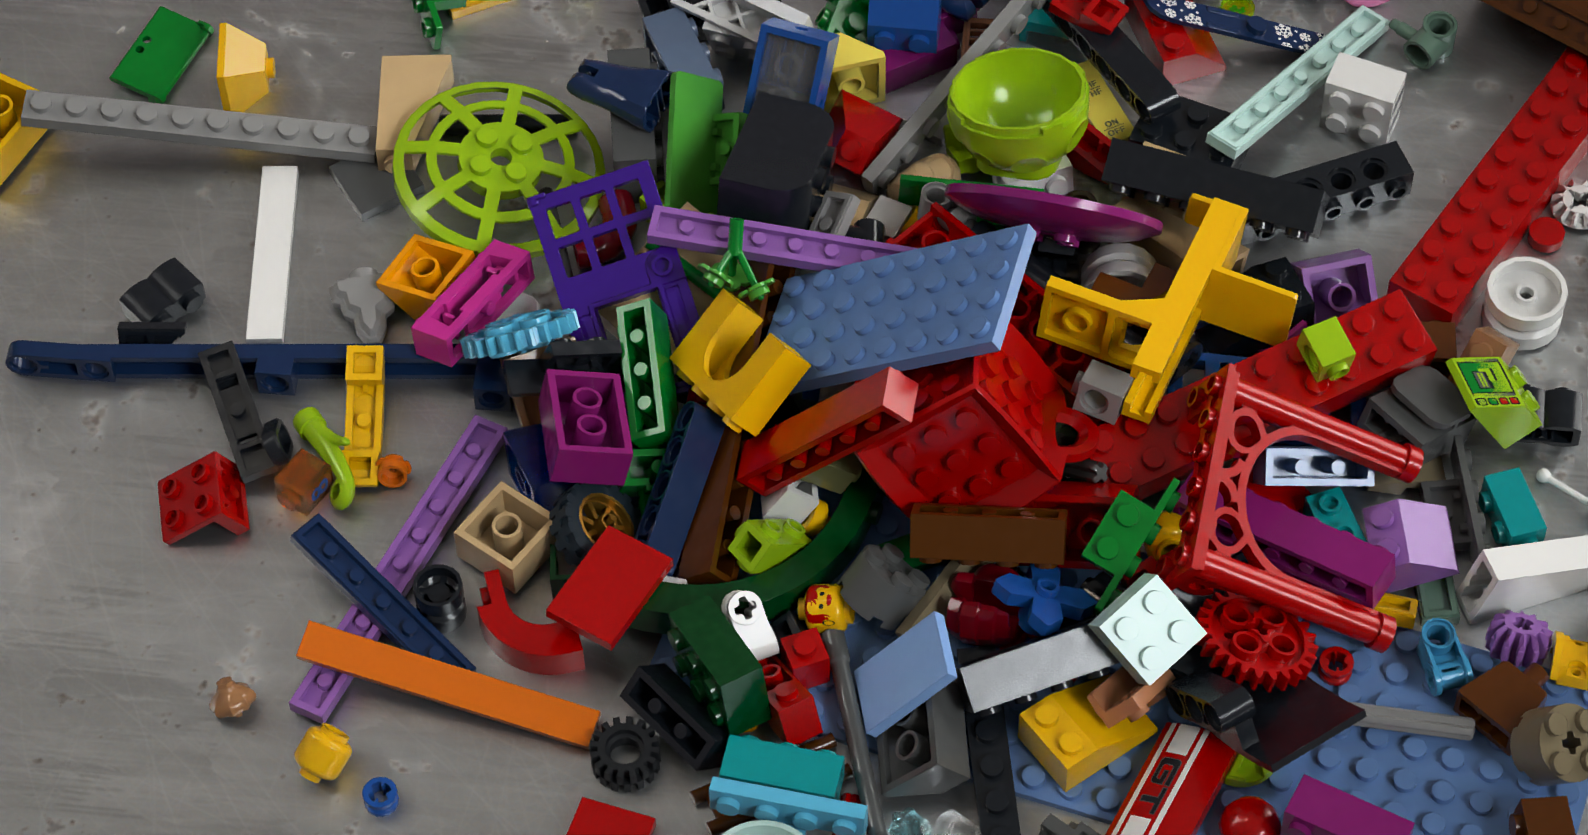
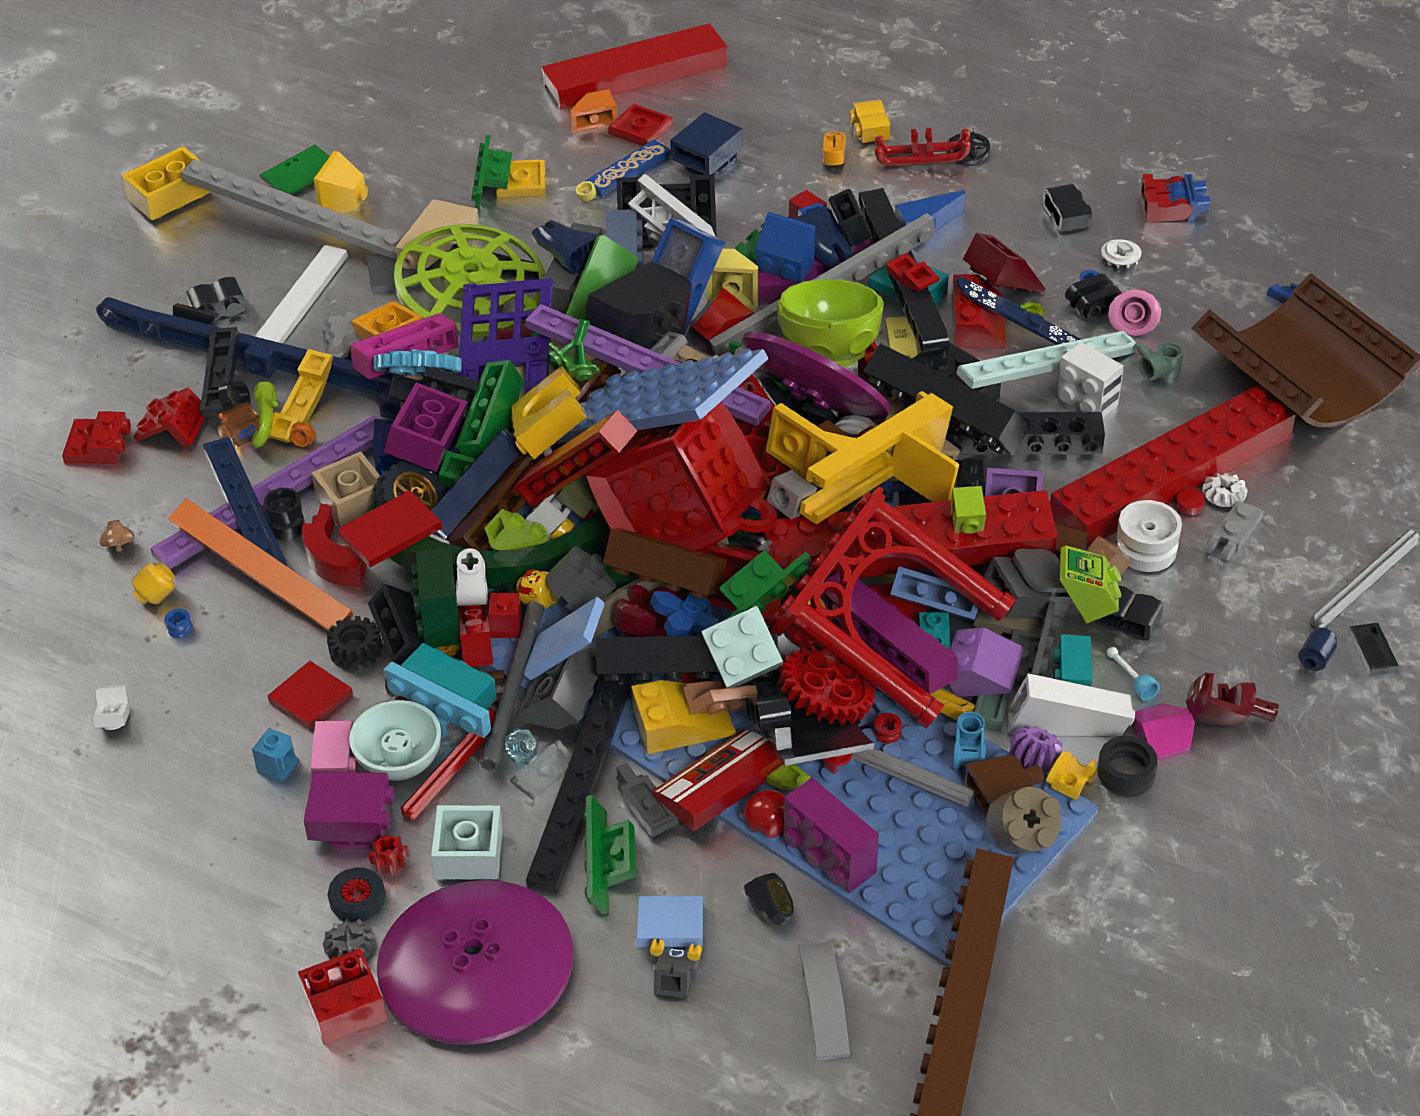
camera: 20 degrees right, 10 degrees down
none -> red plate [62,411,131,464]

